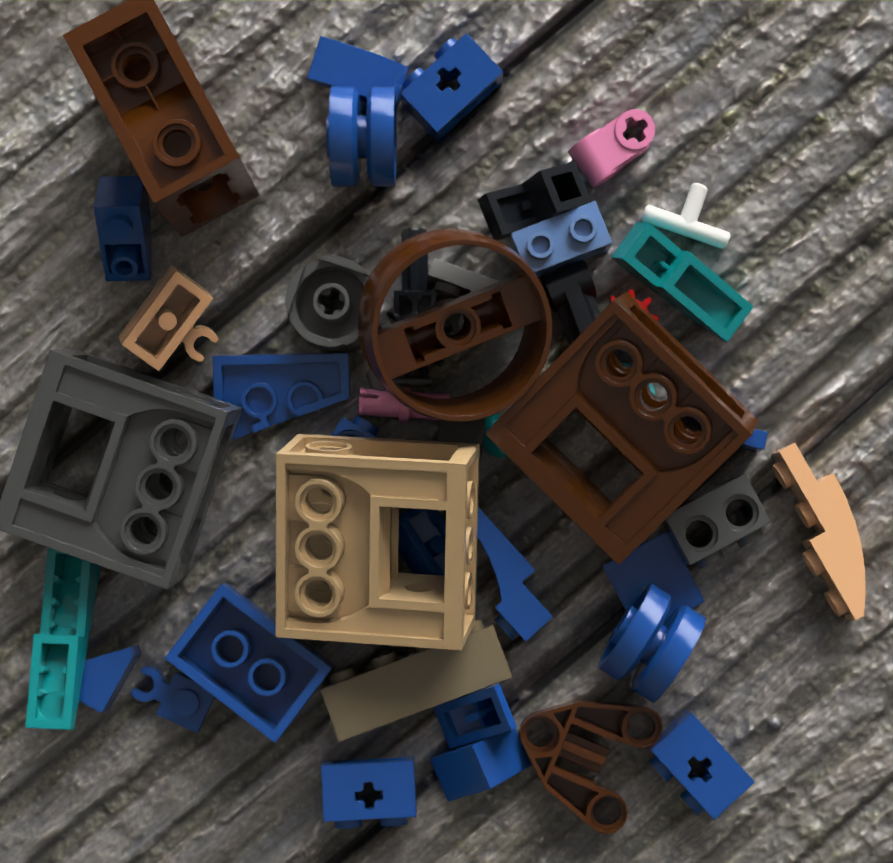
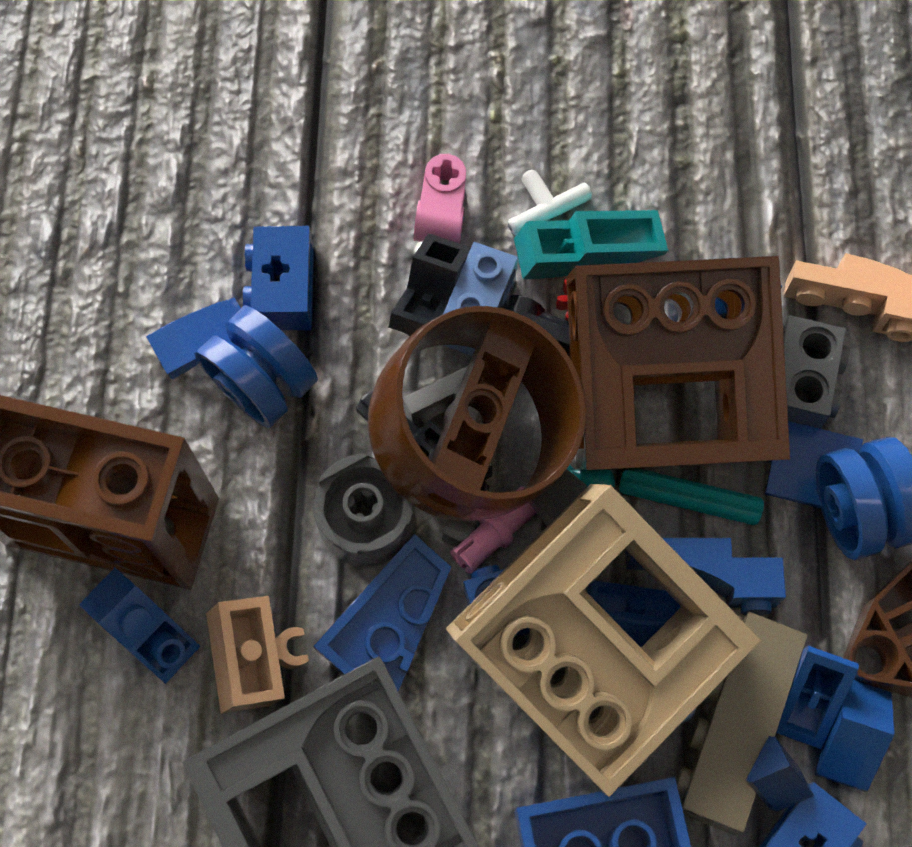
camera: 50 degrees left, 15 degrees down
none -> teal axle [619,467,764,525]
none -> dark blue slope [746,736,814,812]

